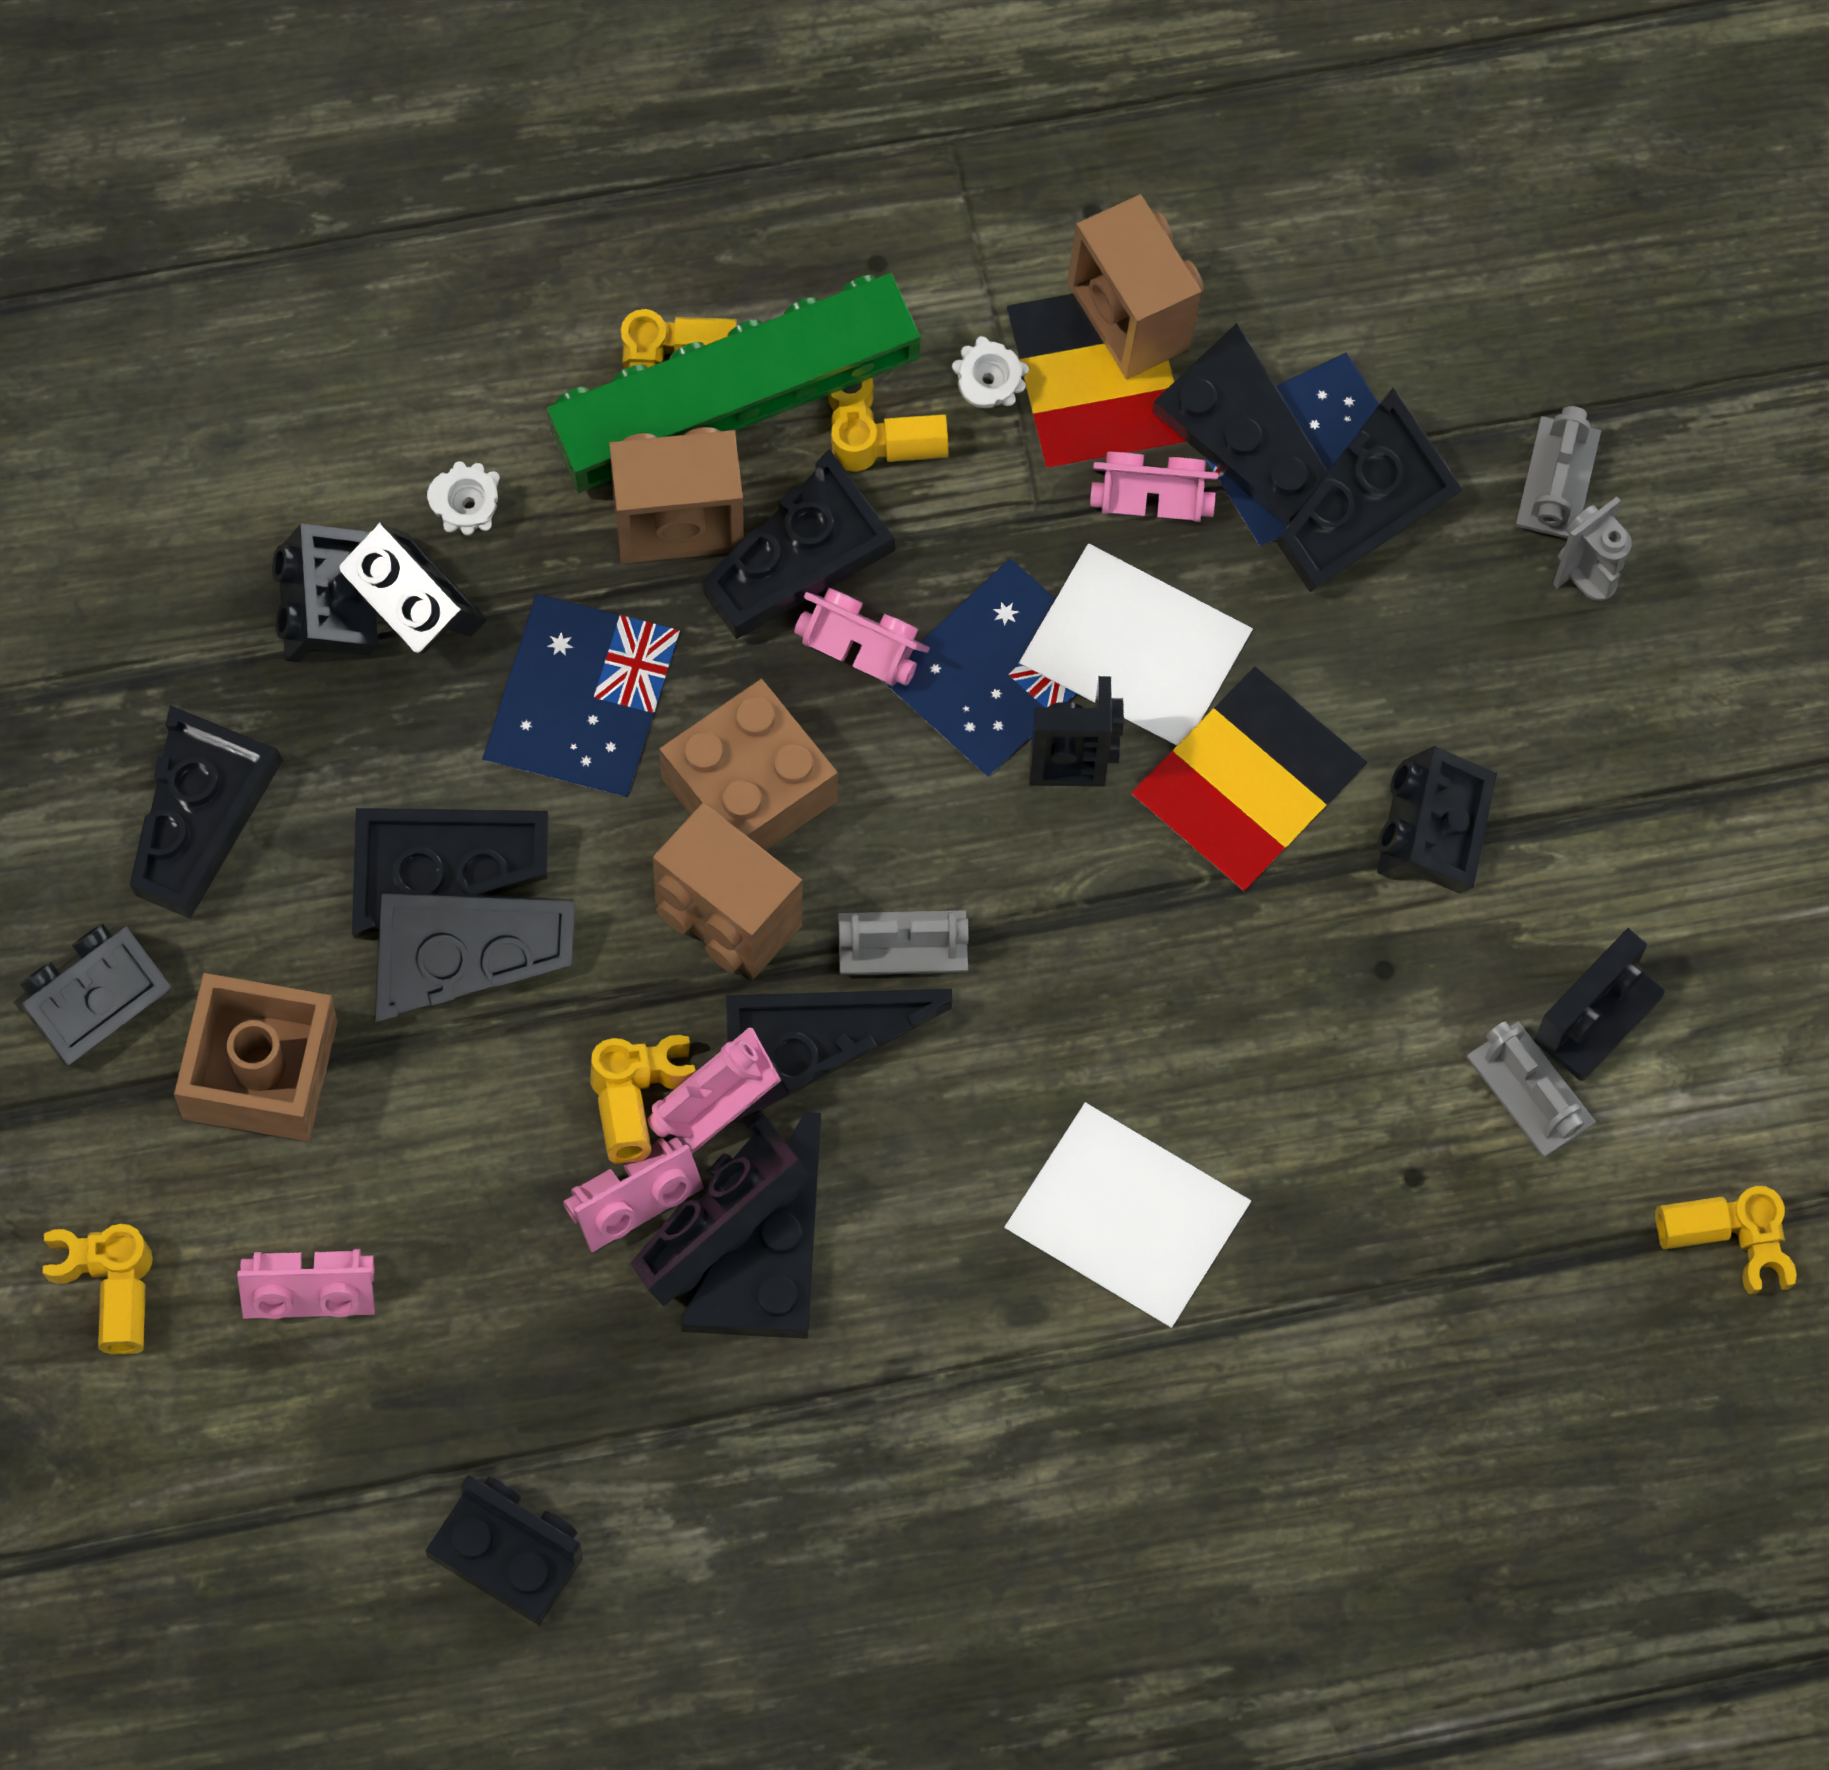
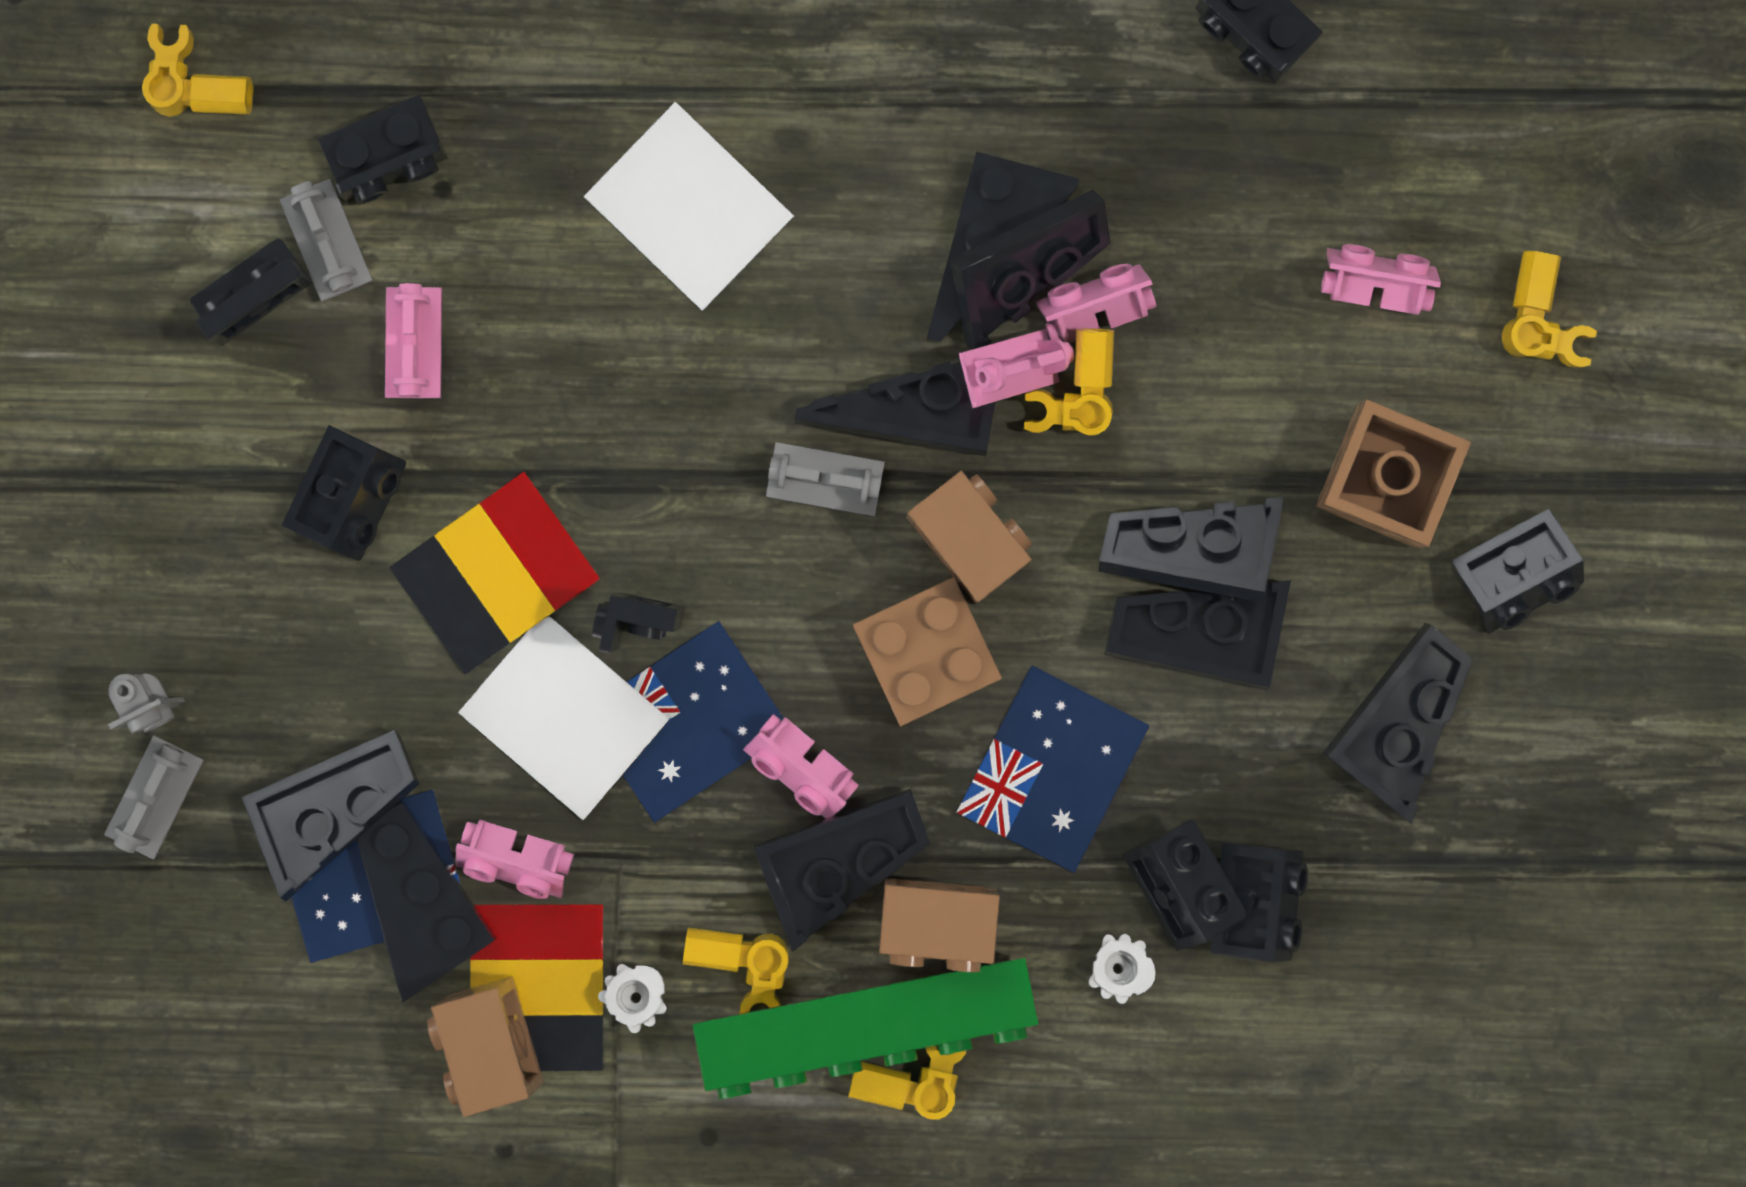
camera: 165 degrees left, 20 degrees up
none -> black bracket [318,95,448,205]
none -> bright pink hinge [385,283,442,398]

